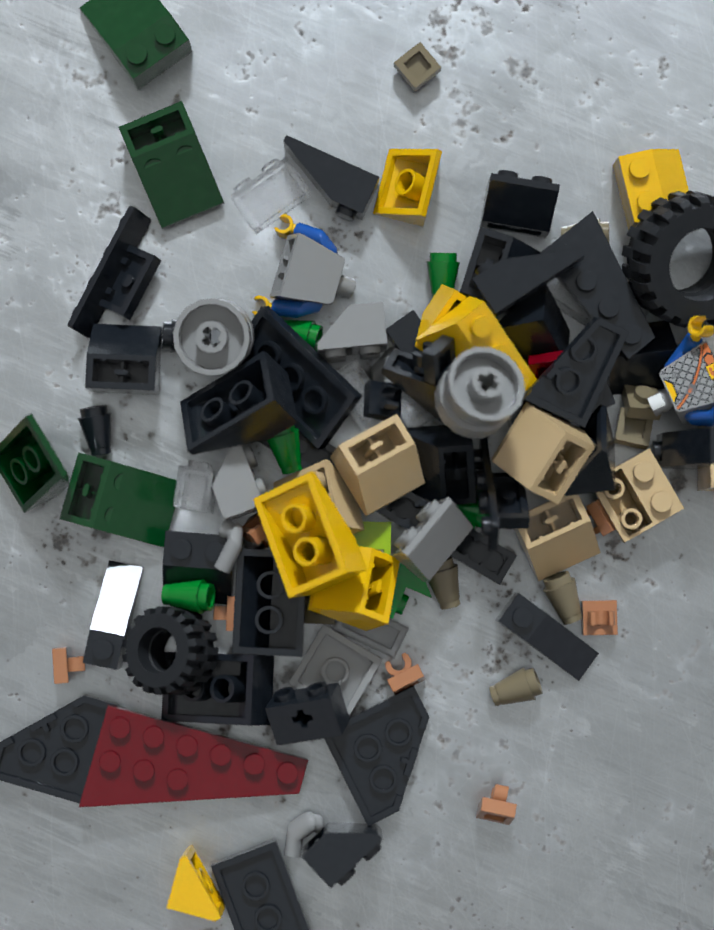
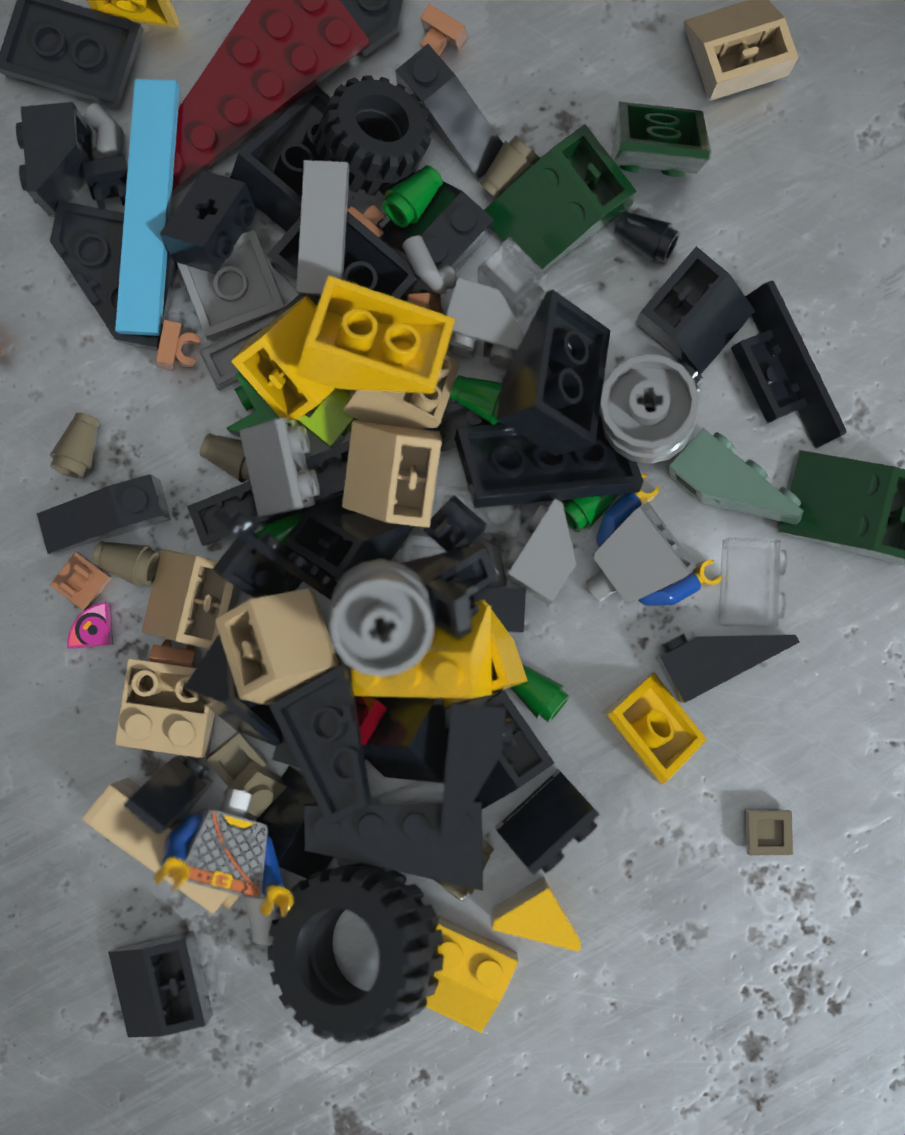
camera: 135 degrees right, 0 degrees up
none -> dark pink tile [67,602,113,649]
none -> black tile [82,155,128,210]
none -> medium azure tile [115,79,180,336]
none -> light grey tile [296,160,350,296]
none -> dark tan cone [479,135,540,198]
none -> yellow slope [490,877,582,952]
none -> sand green slope [669,428,803,525]

